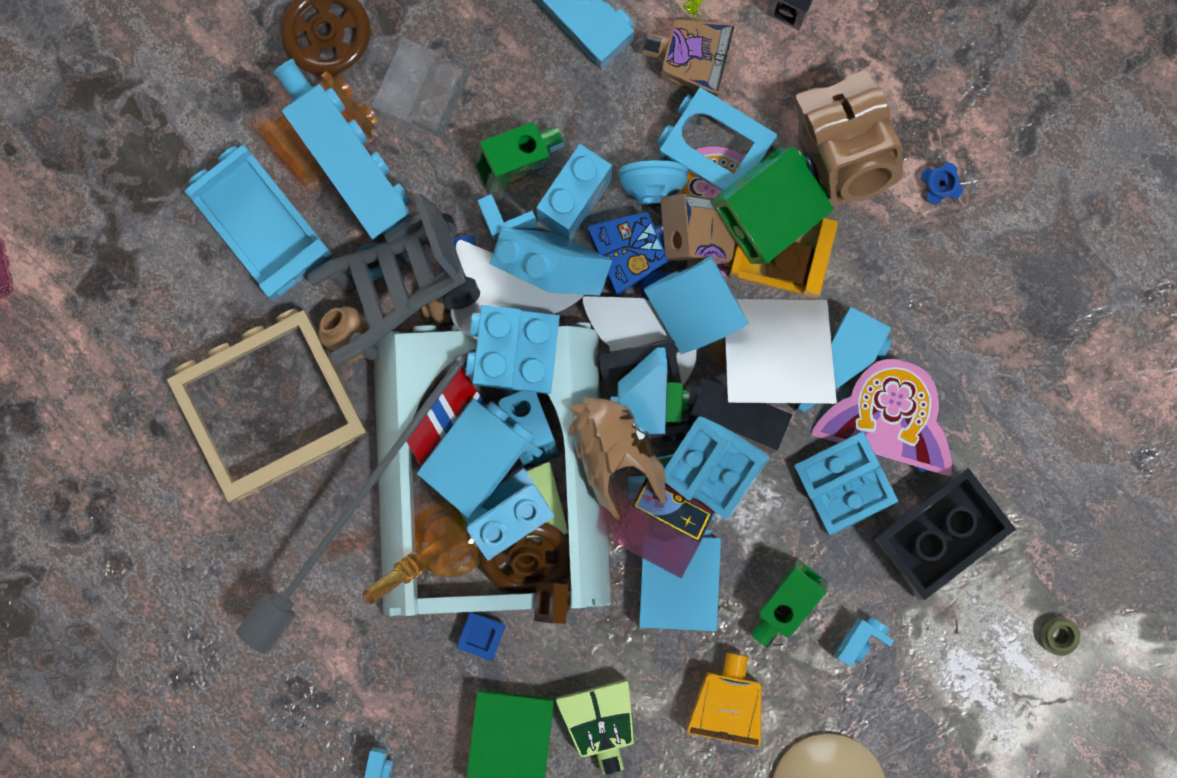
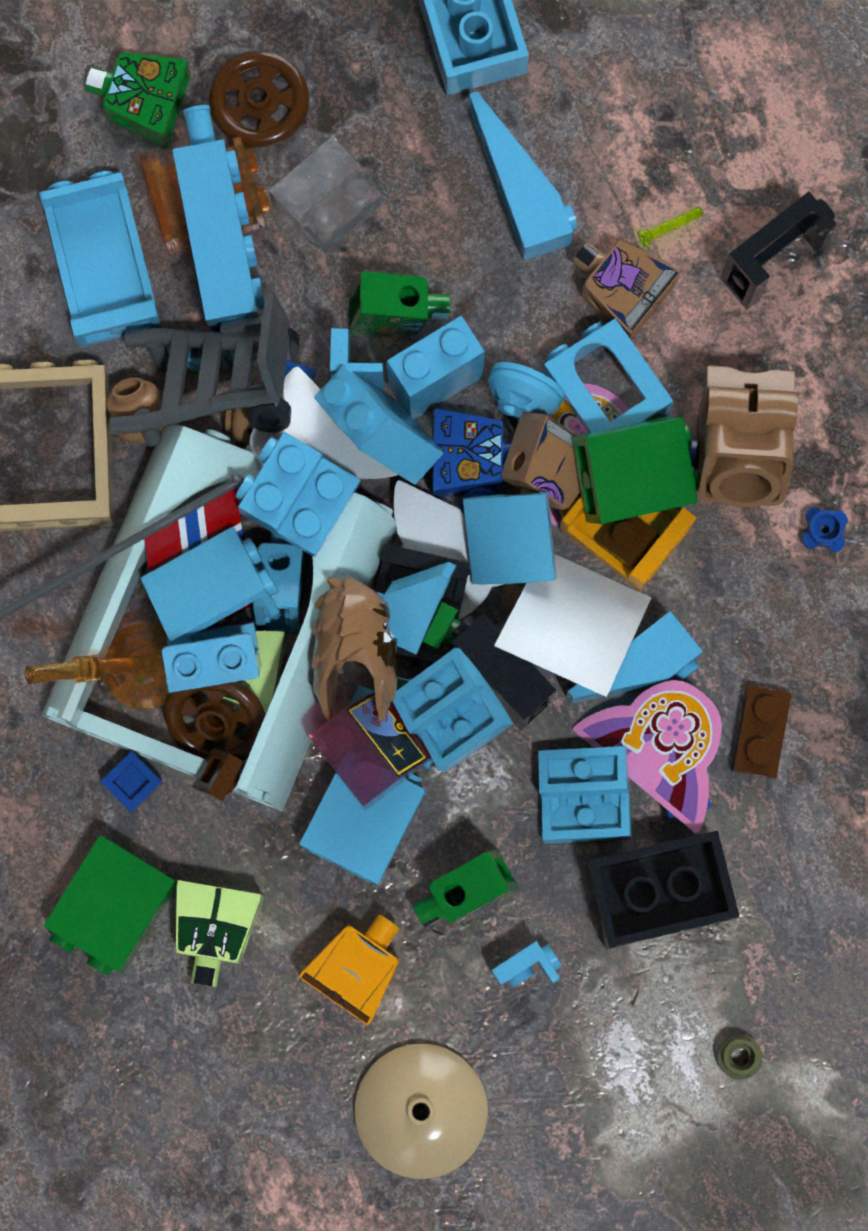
camera: 20 degrees right, 5 degrees down
none -> green torso [85,52,191,148]
none -> reddish brown plate [732,685,792,780]

